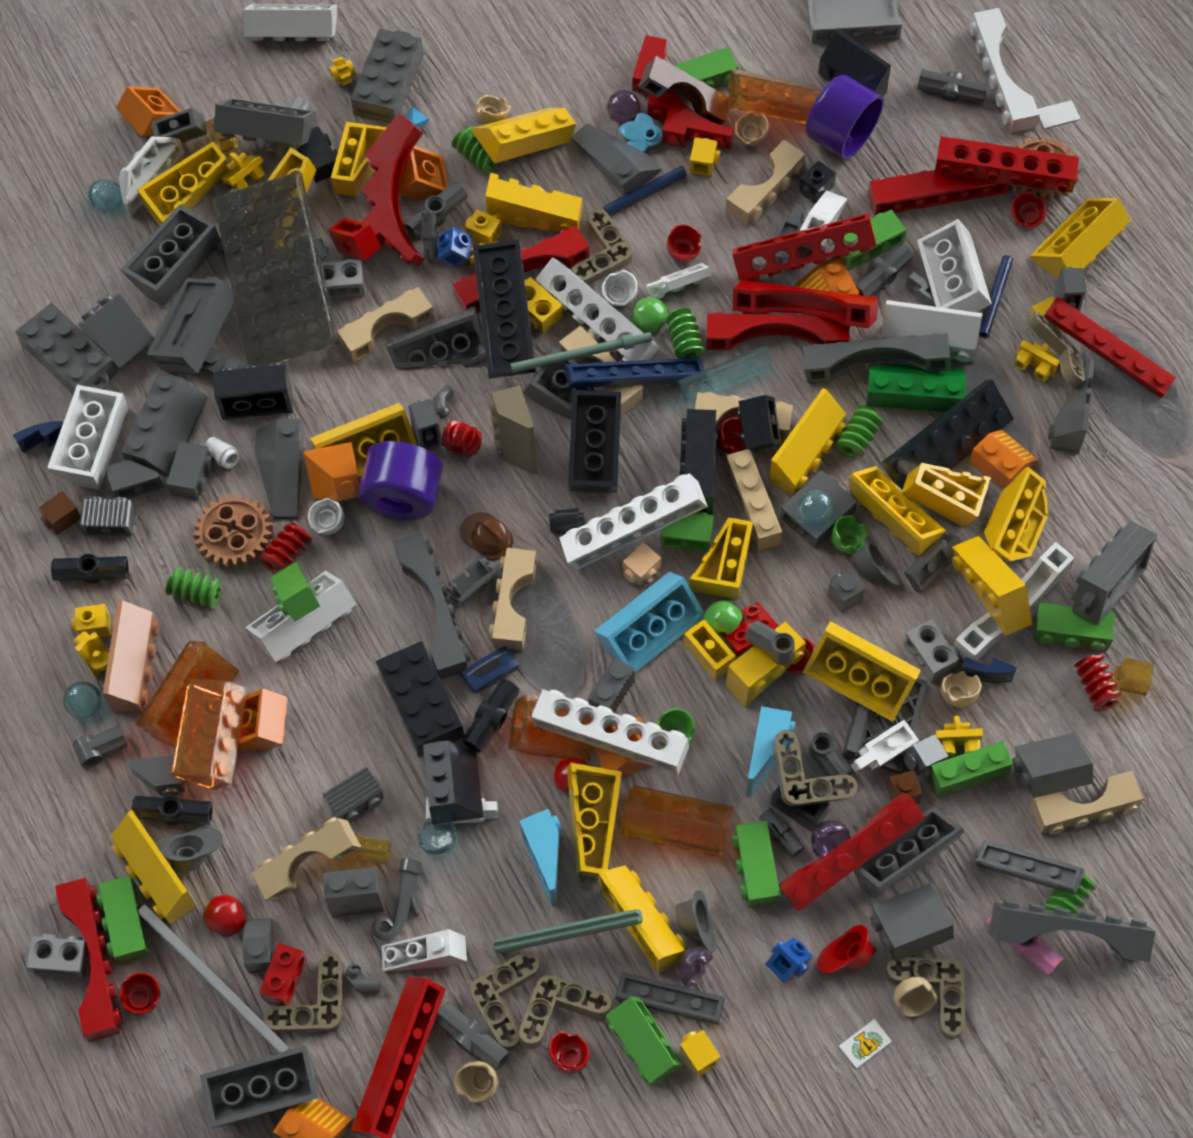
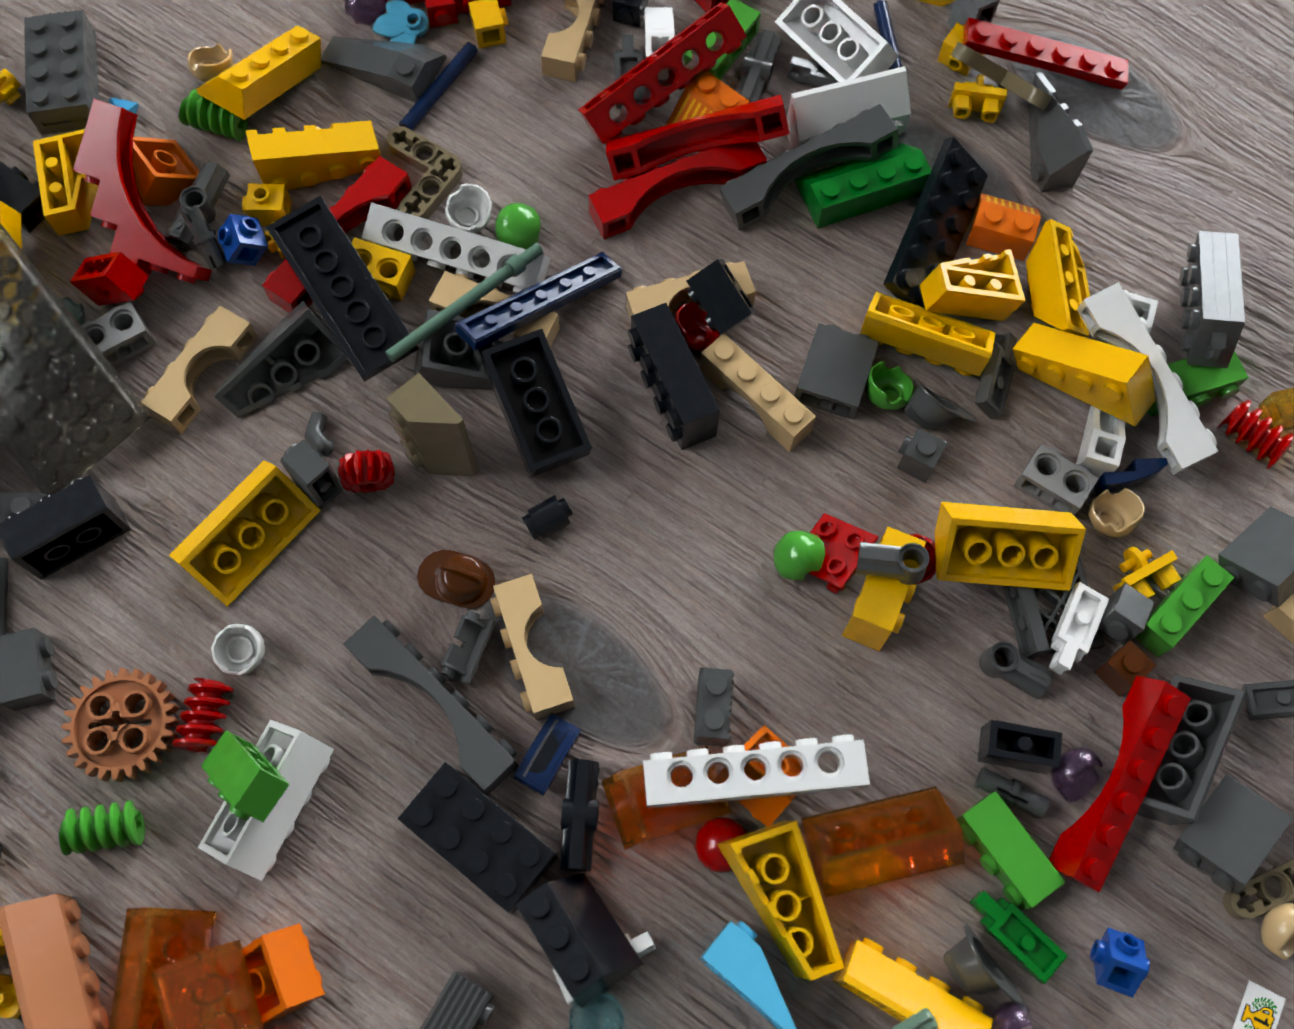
camera: 30 degrees left, 5 degrees up
white cone [205,437,239,469] -> none
dark grey wedge [255,419,305,519] -> none
orange slope [303,442,360,501] -> none
dark purple piece [359,441,443,520] -> none
white brick [559,474,708,570] -> none
medium azure slope [594,572,705,673] -> none
light nougat brick [623,542,661,587] -> none
white hinge [646,263,712,299] -> none
bright green hair [656,708,695,747] -> none
bright green brick [661,512,714,552] -> none
red hair [666,224,702,262] -> none
bright green piece [666,308,705,359] -> none
clear light blue tile [678,346,773,404] -> none
yellow brick [684,620,736,682] -> none
yellow wedge [690,517,753,600] -> none
medium azure slope [746,706,796,797] -> none
yellow slope [769,388,847,496] -> none
dark tan beam [772,730,857,806] -> none
clear light blue hair [797,490,834,528] -> none
red piece [817,924,877,974] -> none
bright green piece [835,404,883,458] -> none
none -> green hinge [969,891,1068,984]
none -> white arch [1077,282,1218,475]

